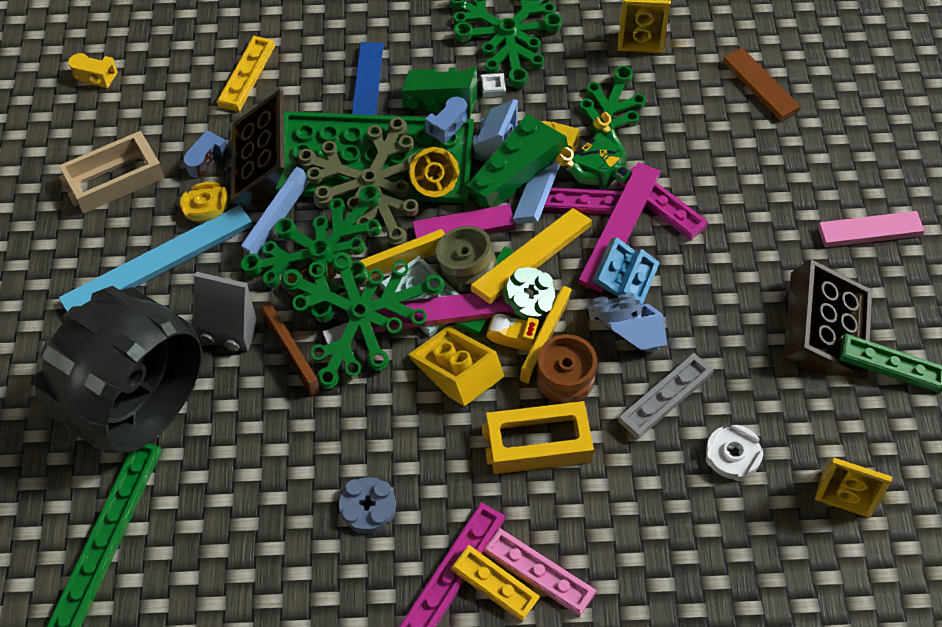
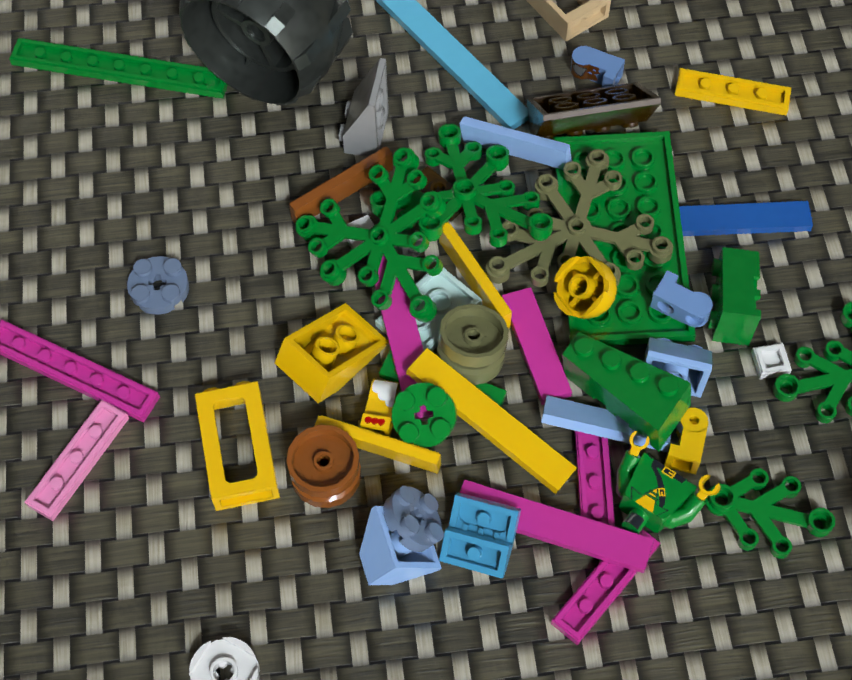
camera: 85 degrees right, 5 degrees up
yellow tile [179,182,230,222] -> none
yellow tile [451,545,540,622] -> none
light grey plate [618,353,714,439] -> none

